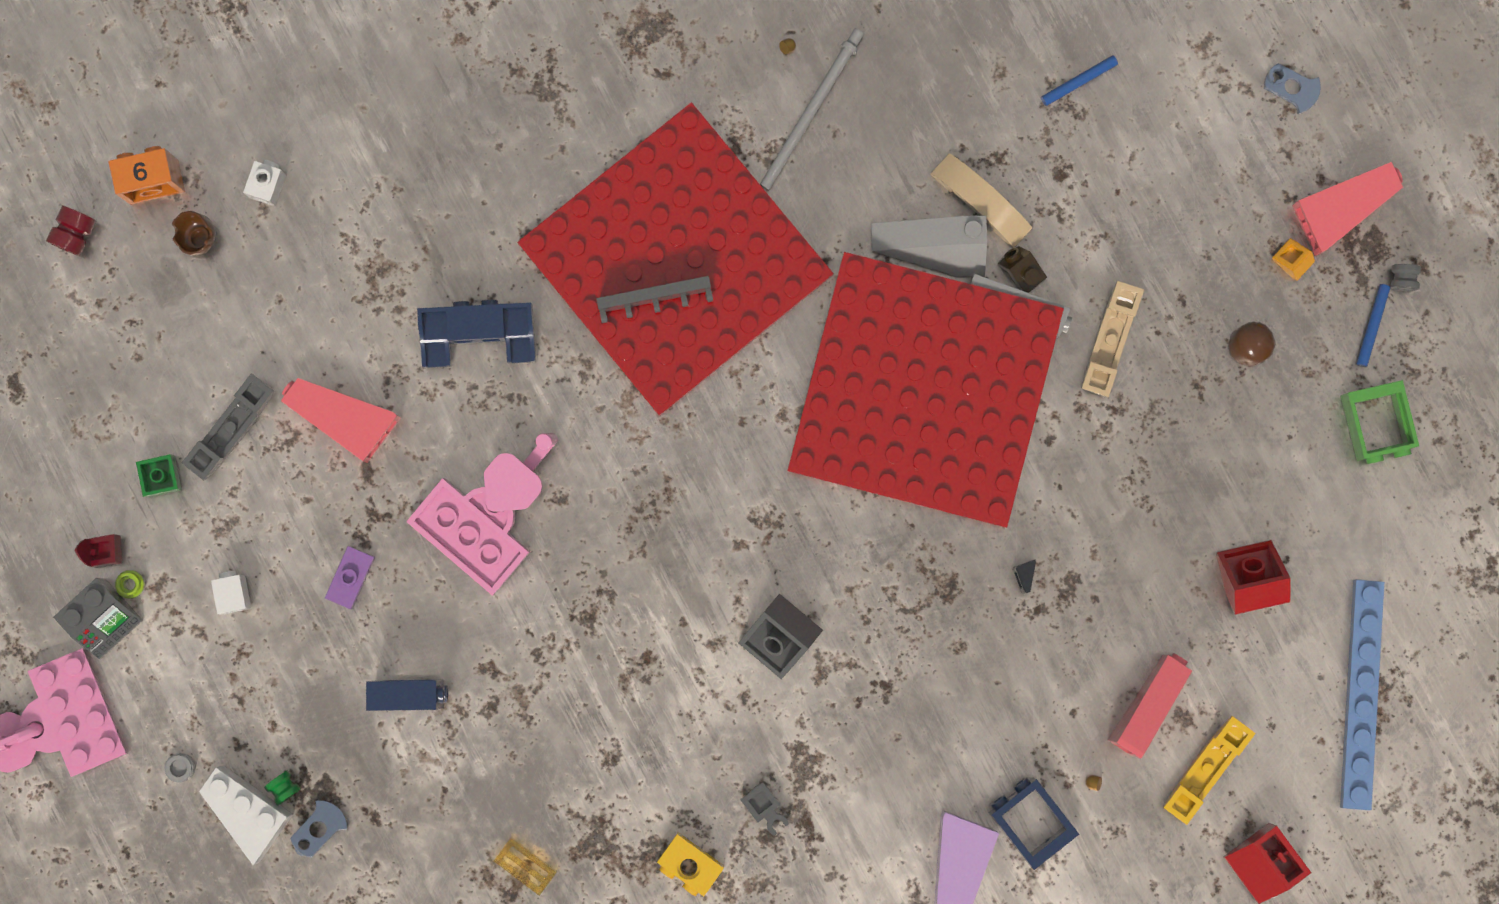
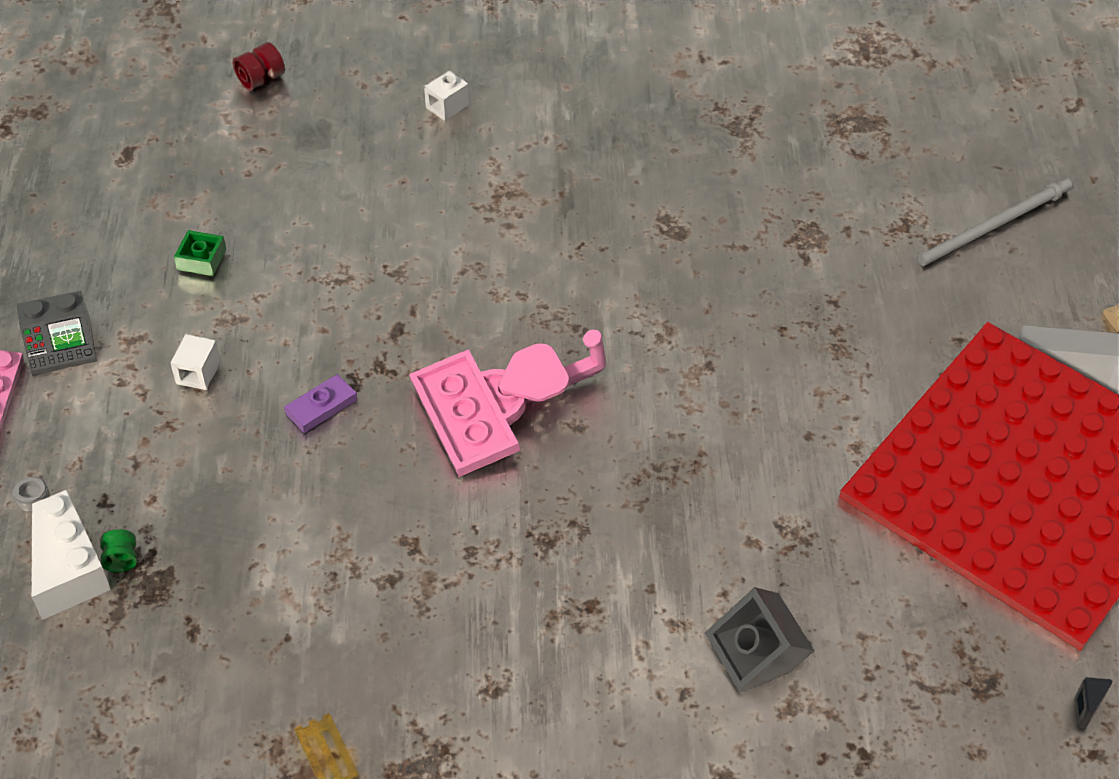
camera: 30 degrees right, 35 degrees down
dark red plate [74,534,122,568] -> none
orange brick [108,146,185,205] -> none
lime plate [115,570,145,599] -> none
reddish brown hair [172,210,216,256] -> none
dark grey slope [182,373,274,481] -> none
coral slope [281,378,401,463] -> none
sand blue piece [290,801,347,858] -> none
dark blue window [366,680,448,711] -> none
dark blue bracket [417,300,536,368] -> none
red plate [517,102,834,417] -> none
dark grey hinge [596,276,713,323] -> none
pearl gold piece [779,38,796,54] -> none

